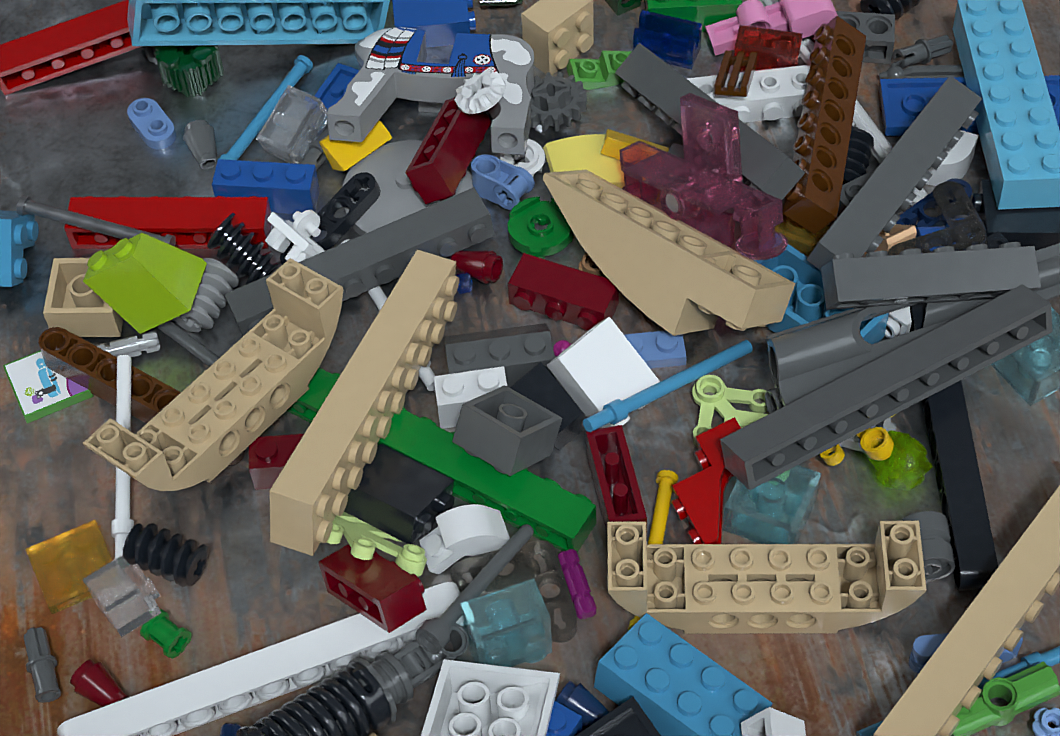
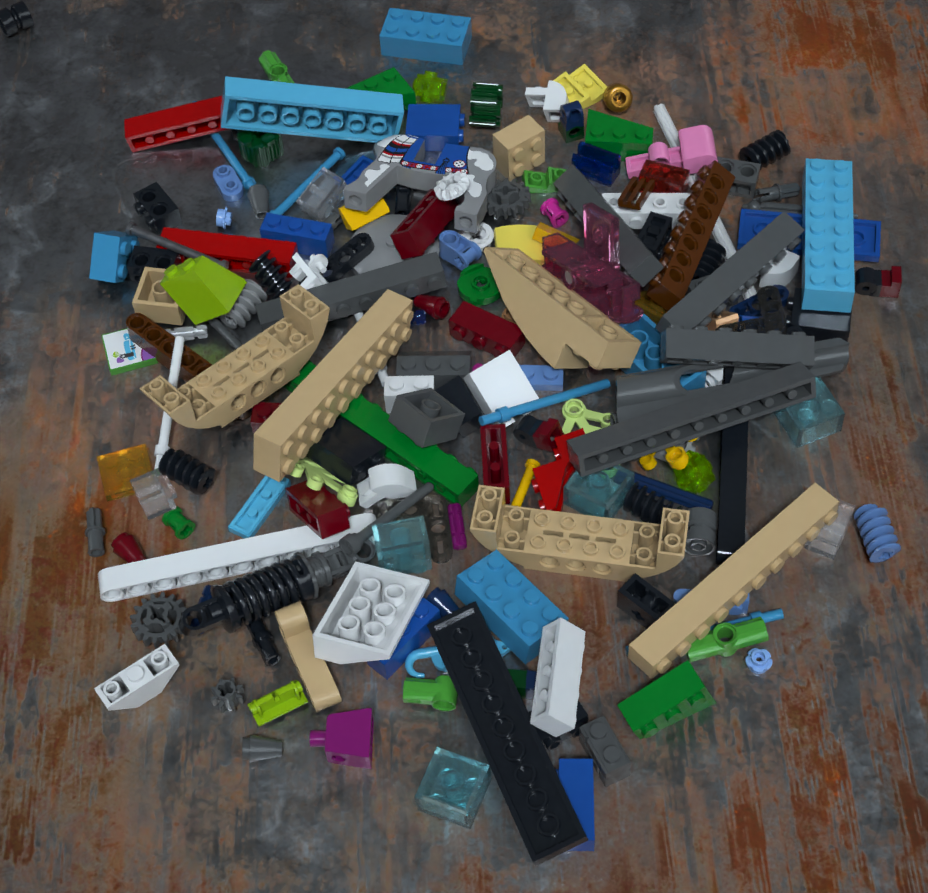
camera: 10 degrees right, 0 degrees up
none -> black brick [127,245,182,283]
none -> black brick [133,182,182,236]
none -> dark azure bar [192,101,256,190]
none -> light blue plate [216,207,232,229]
none -> medium azure tile [228,475,291,539]
none -> black bar [394,184,412,215]
none -> leg [513,415,564,452]
none -> dark pink bush [540,198,569,228]
none -> dark blue axle [616,468,714,510]
none -> black brick [617,573,676,629]
none -> black piece [623,482,683,524]
none -> black brick [638,211,673,260]

